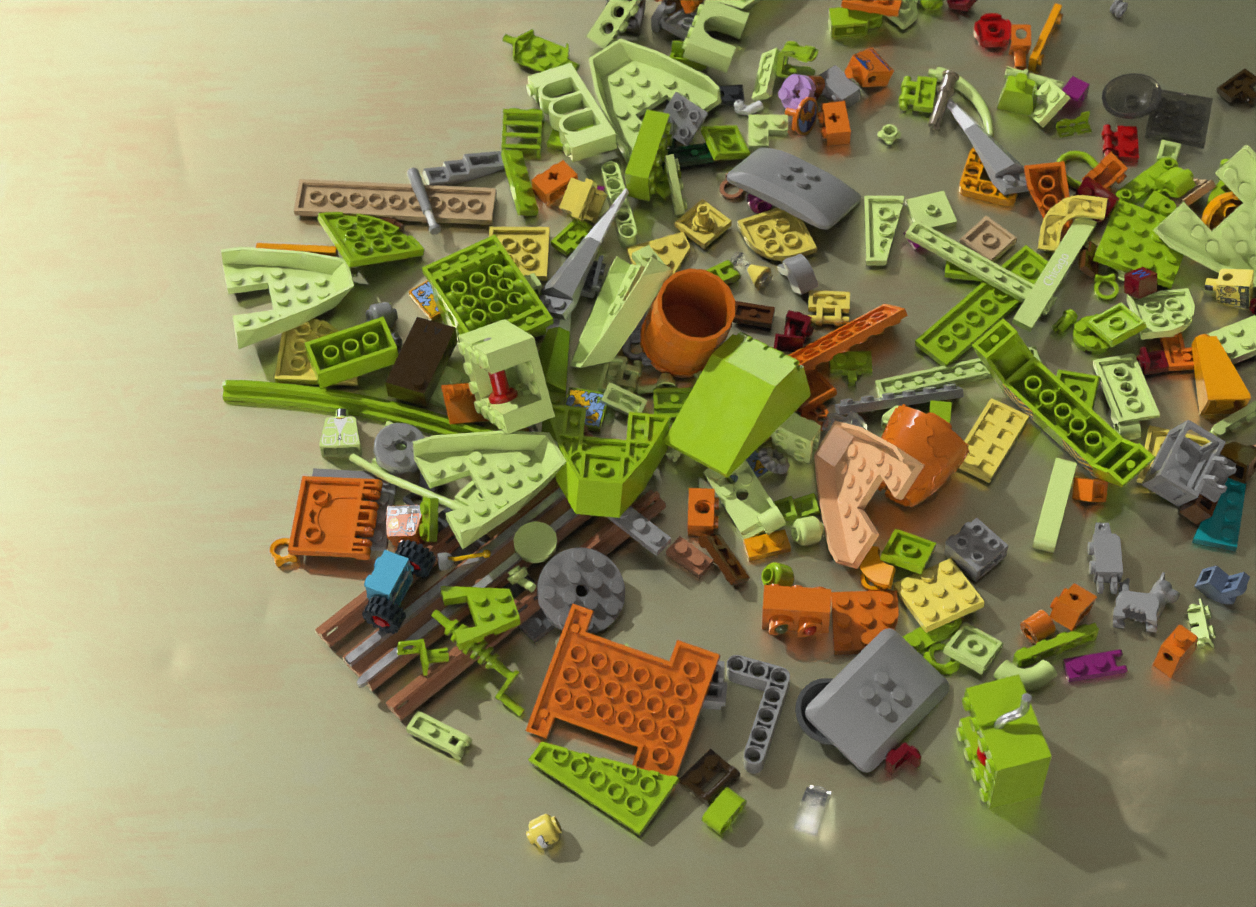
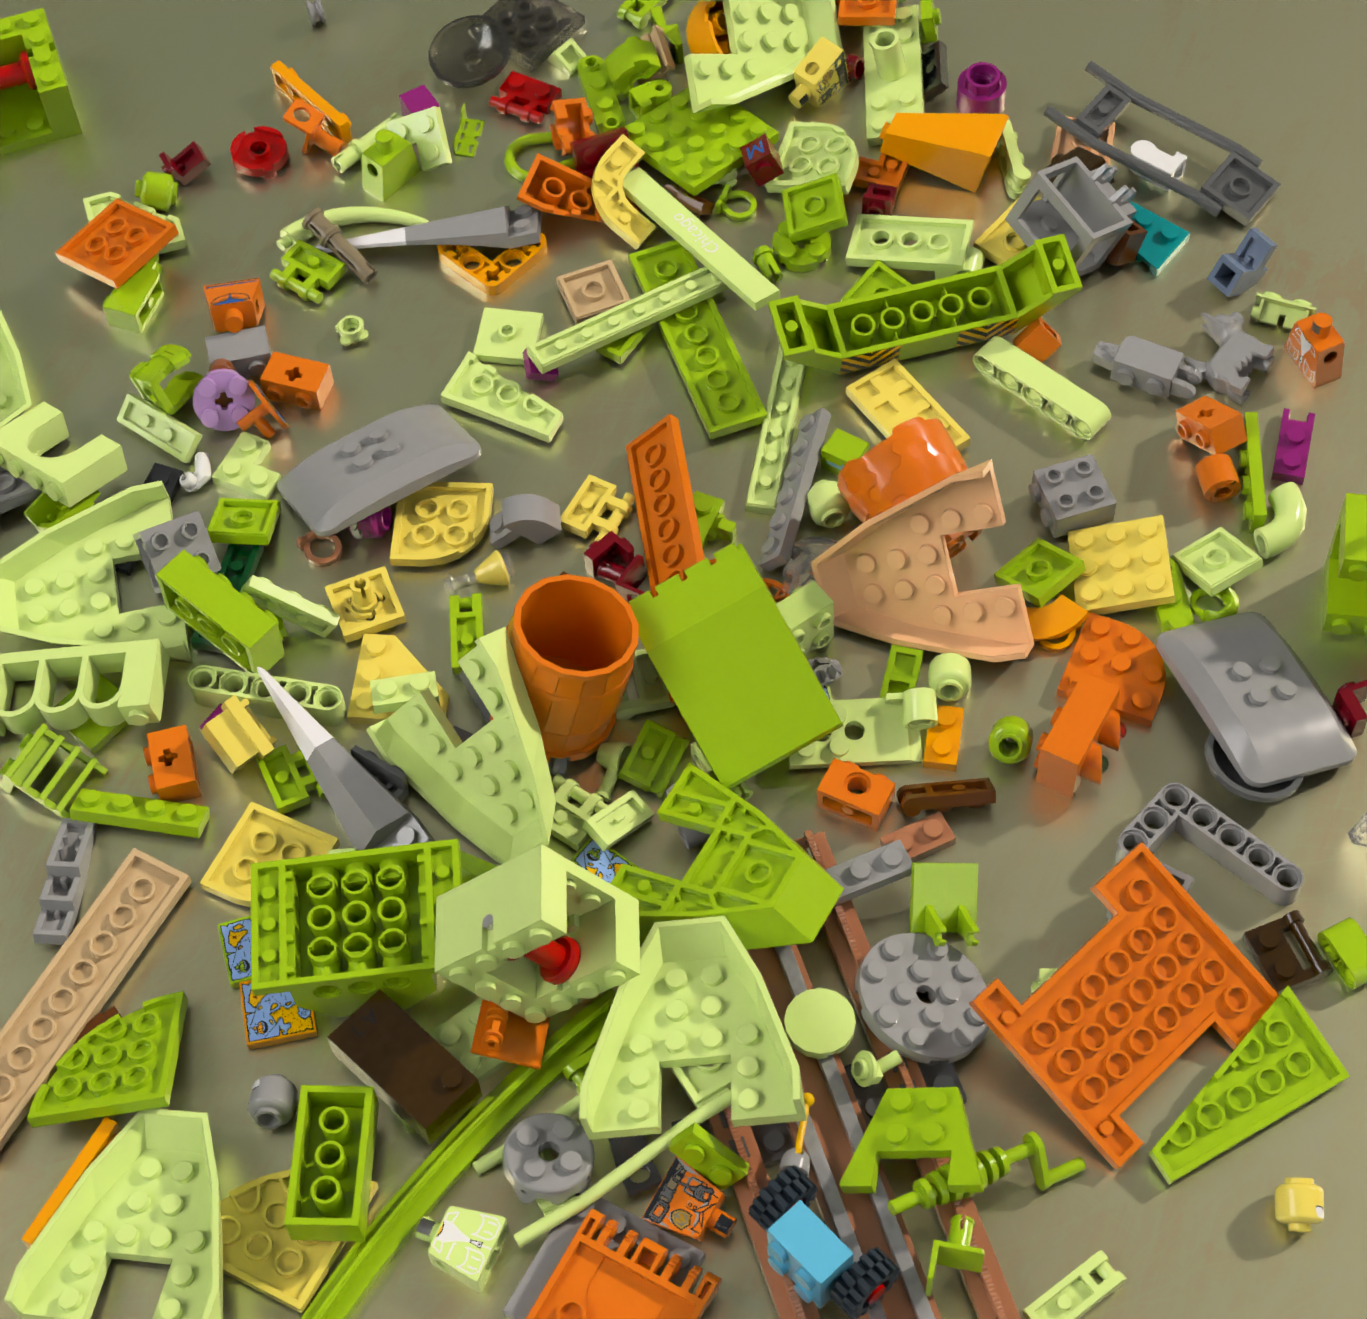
camera: 65 degrees left, 0 degrees up
light grey piece [407,168,441,235] -> none
none -> lime plate [909,862,979,946]

